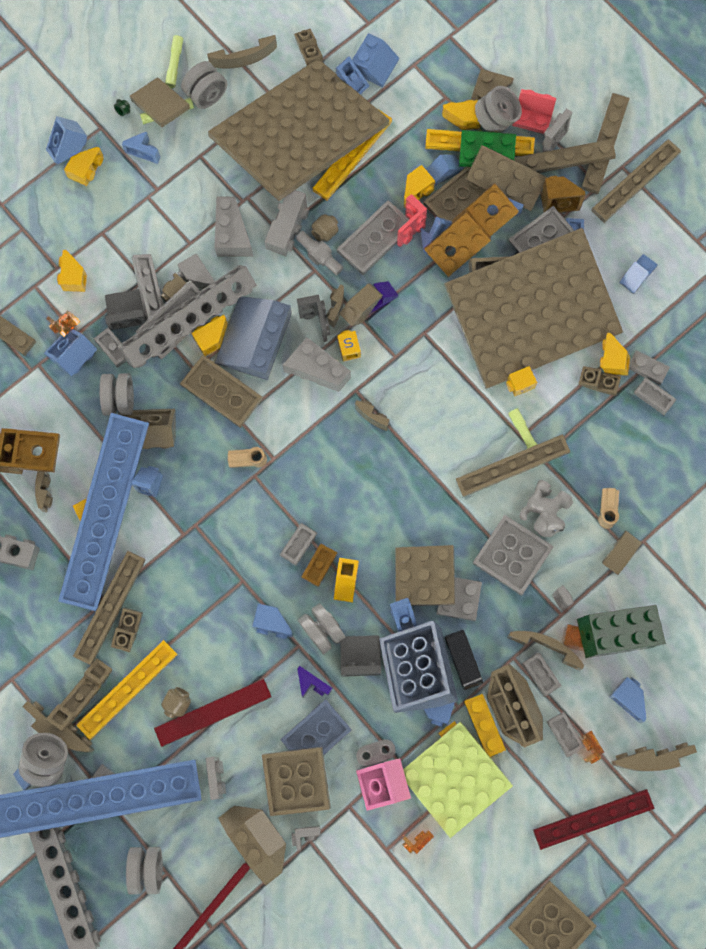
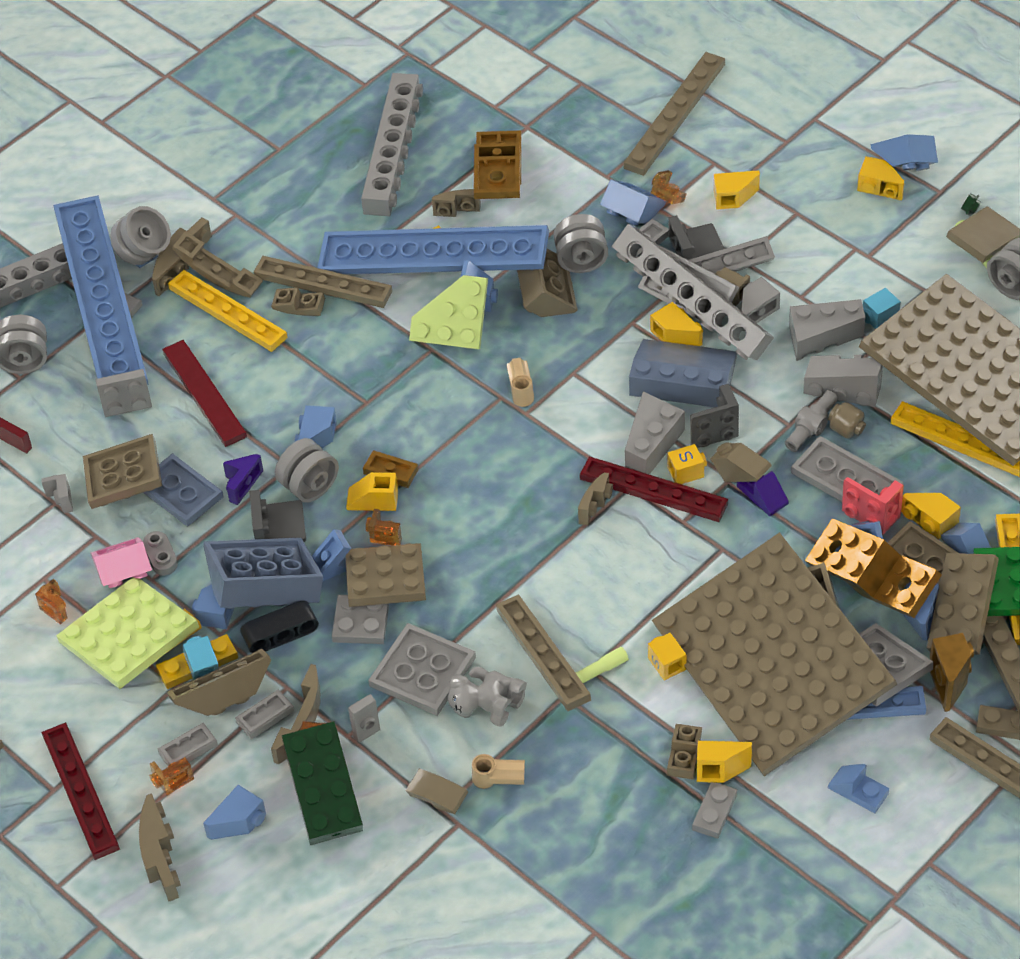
camera: 85 degrees right, 25 degrees down
medium blue slope [122,132,160,164] -> none
dark tan head [161,687,191,718] -> none
dark tan plate [180,355,263,428] -> none
dark tan wedge [218,806,286,886] -> none
light grey plate [280,523,317,566] -> none
dark tan slope [326,284,344,328] -> none
light grey plate [633,377,677,415] -> none
none -> medium azure brick [183,636,218,680]
none -> clear orange bracket [366,508,402,546]
none -> yellowish green plate [409,275,488,349]
none -> dark red tile [580,456,728,522]
none -> medium azure brick [863,288,901,329]

